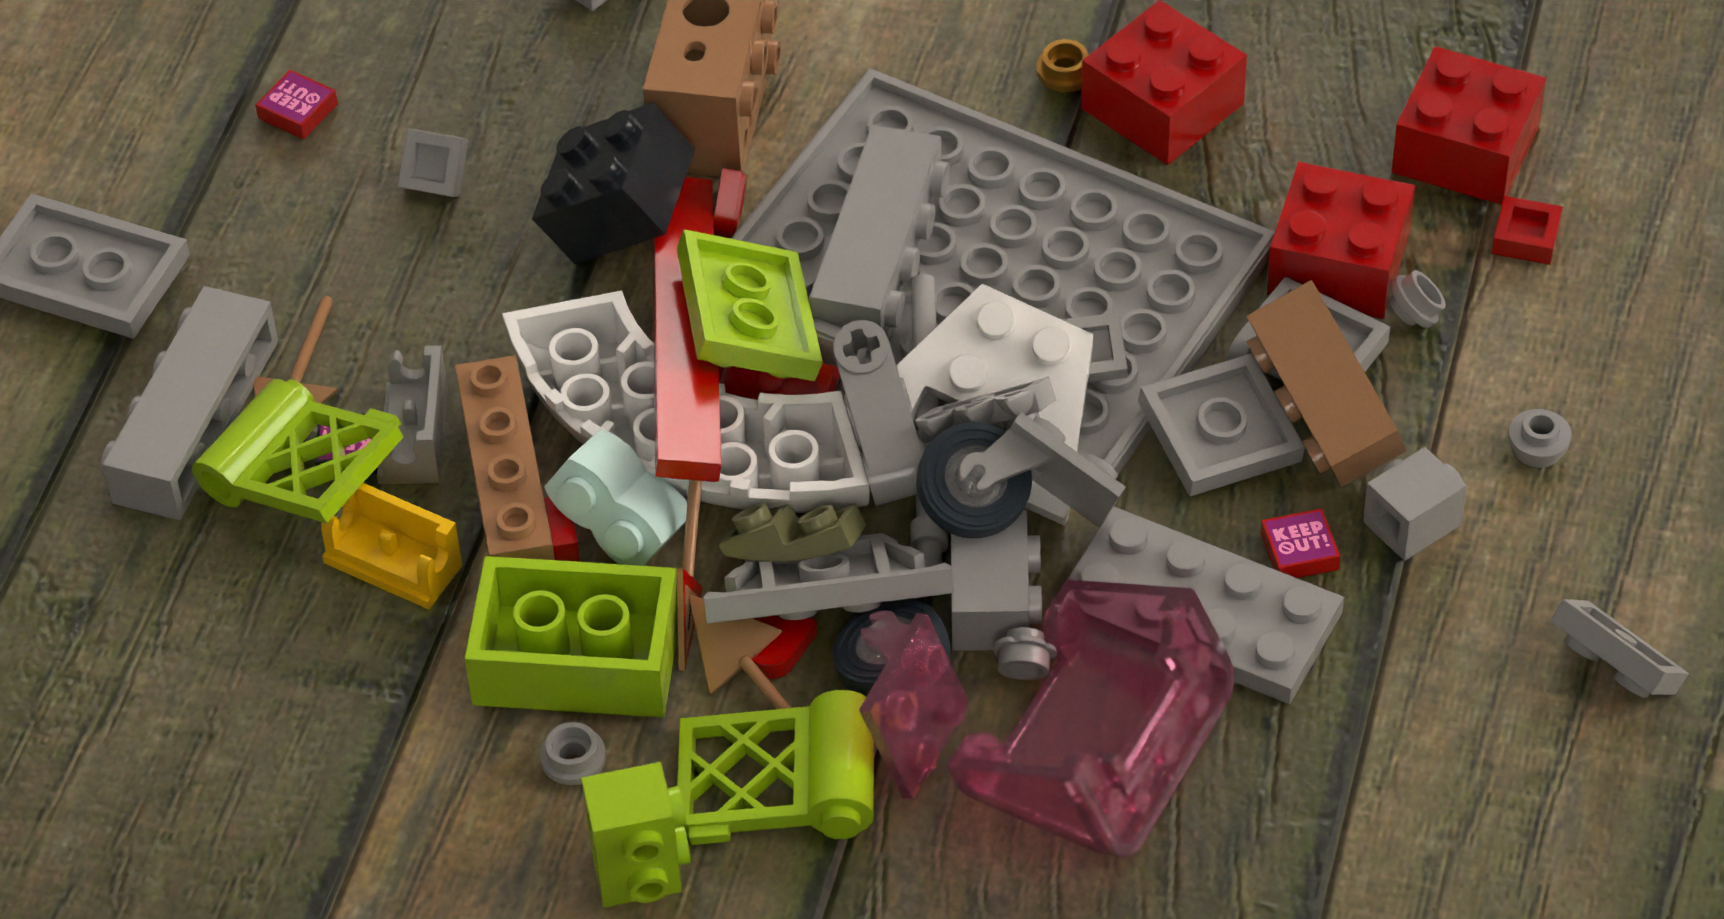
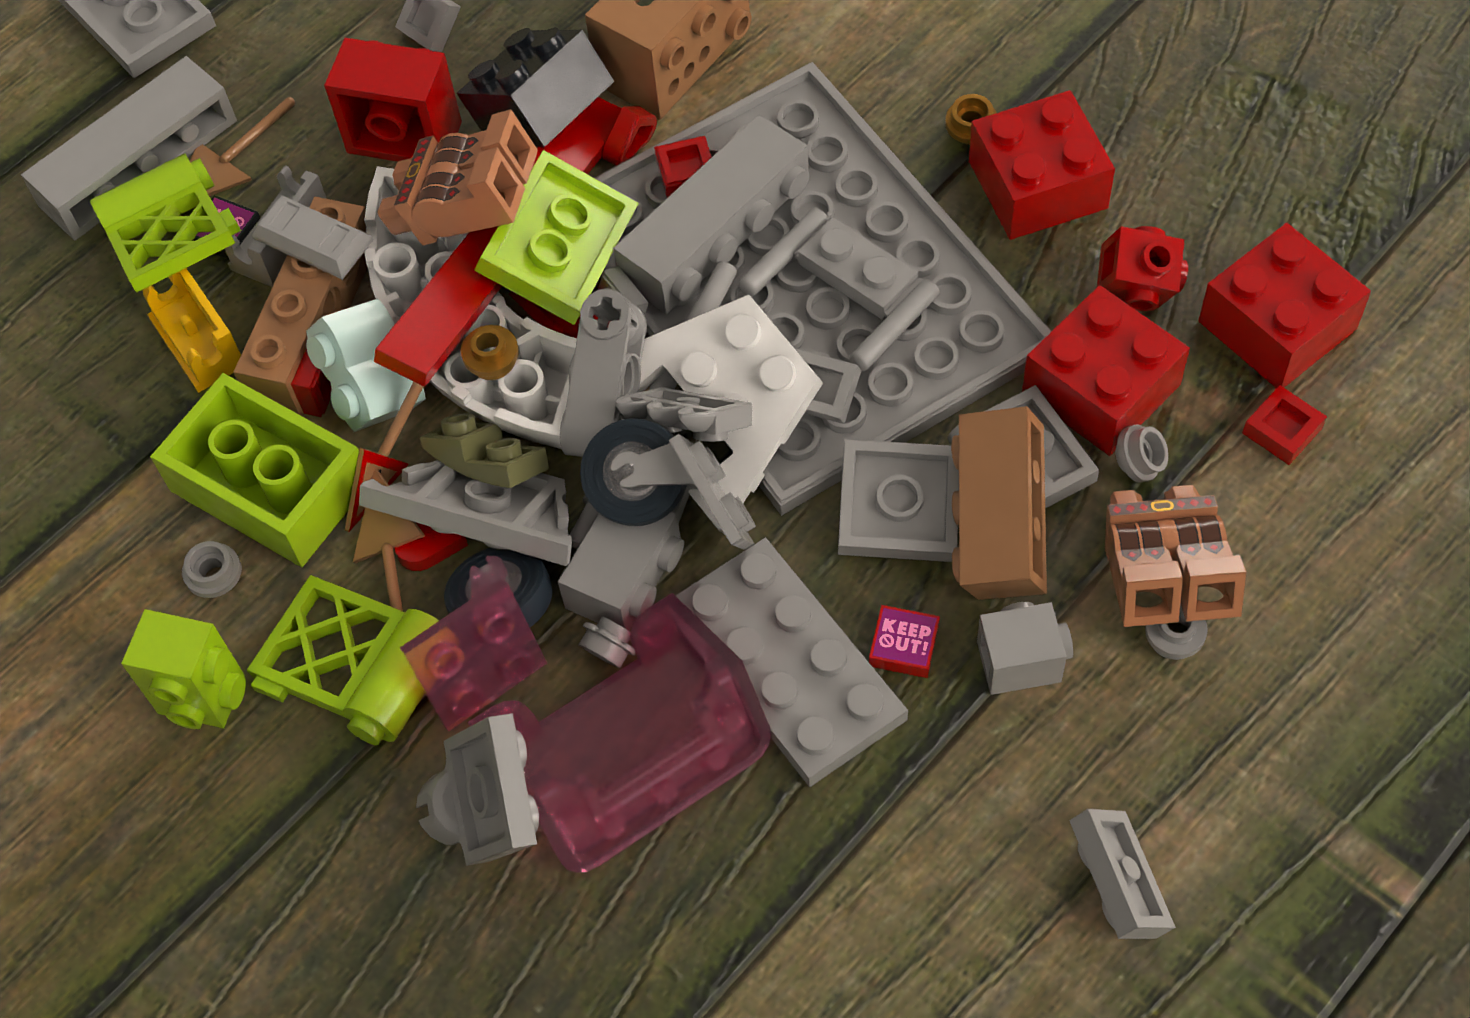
camera: 30 degrees right, 10 degrees up
none -> light grey tile [252,195,373,280]
none -> red brick [324,37,462,162]
none -> nougat hips [377,109,538,246]
none -> light grey plate [416,713,539,866]
none -> pearl gold plate [461,325,519,380]
none -> red tile [654,136,712,198]
none -> light grey plate [739,207,940,371]
none -> red brick [1097,226,1188,311]
none -> nougat hips [1105,485,1246,627]

